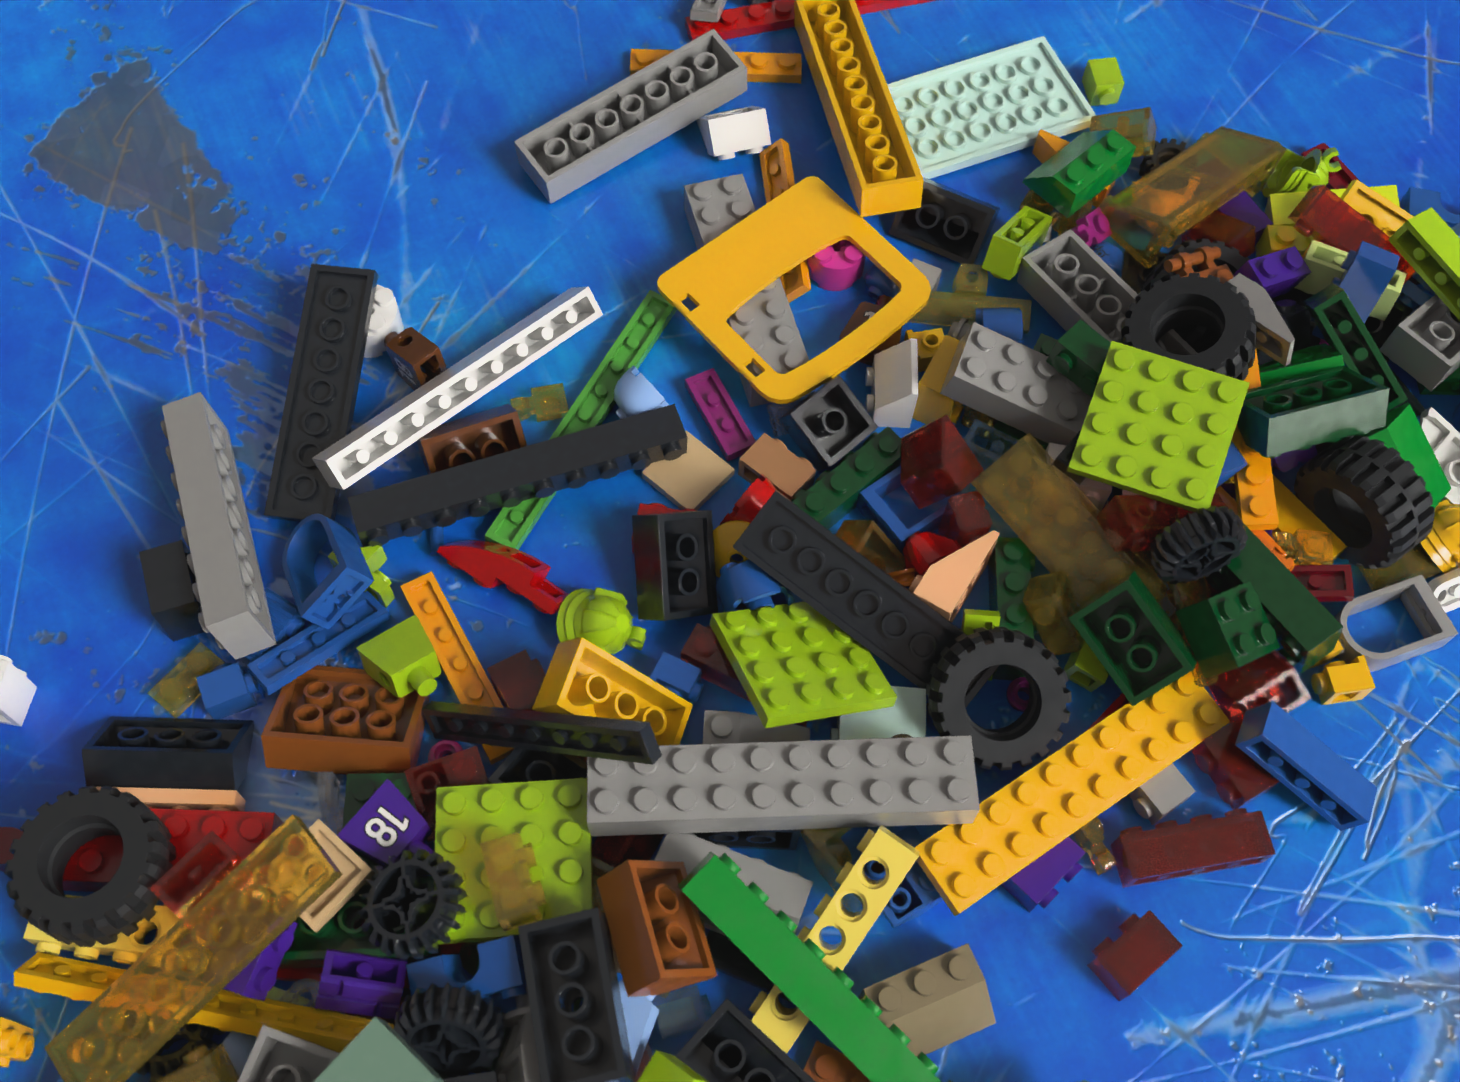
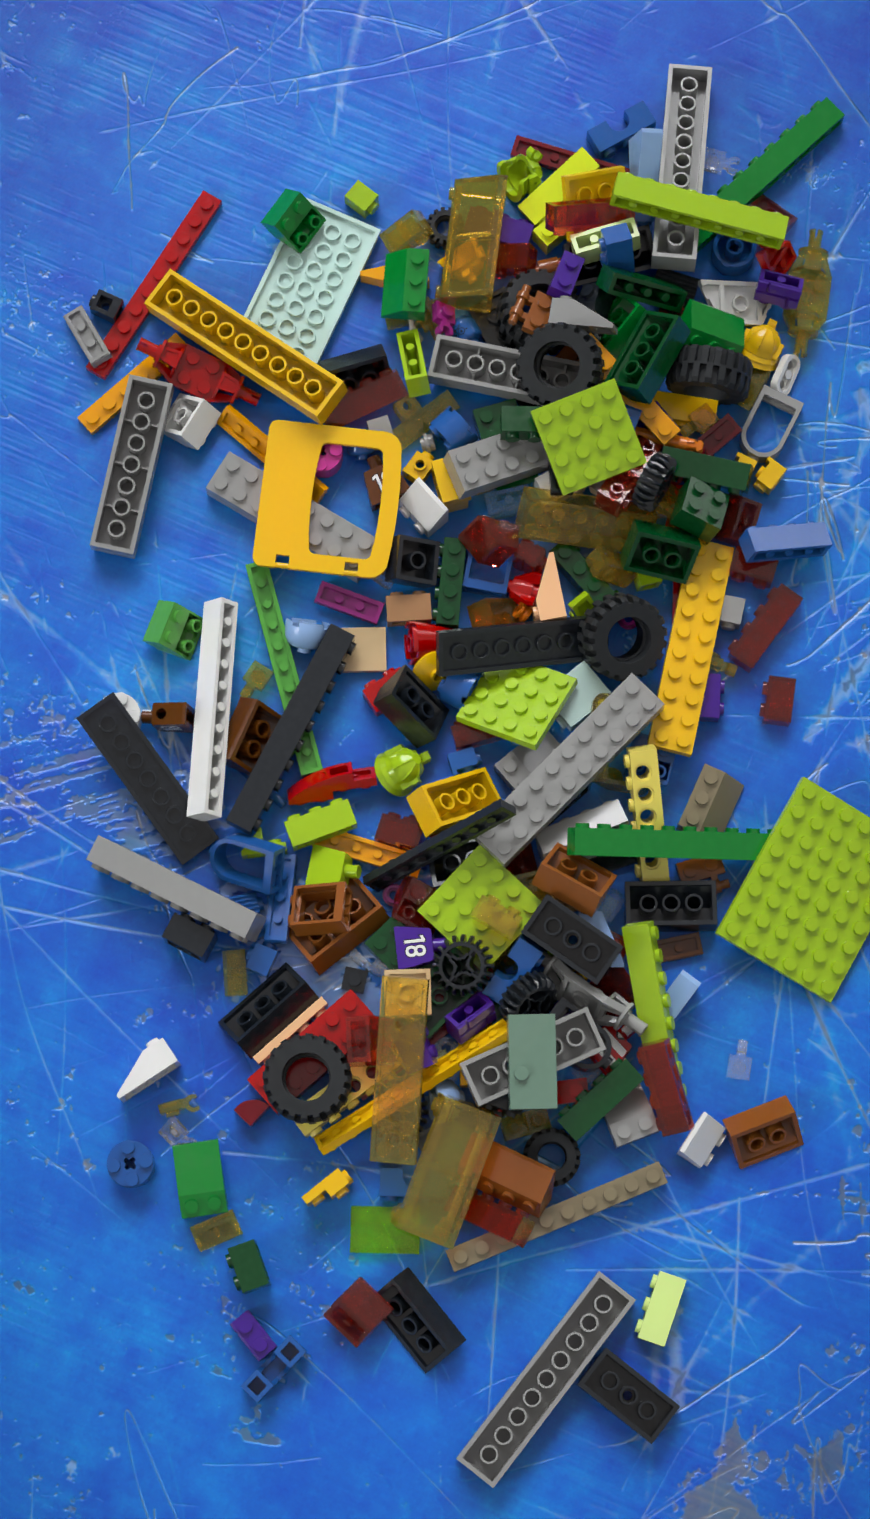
camera: 40 degrees left, 15 degrees up
none -> red plate [136,337,262,406]
none -> bright green slope [142,600,203,661]
none -> green slope [260,189,326,254]
none -> lime brick [284,798,358,851]
none -> dark orange window [288,881,353,937]
none -> clear red brick [324,367,409,427]
none -> black plate [341,966,368,994]

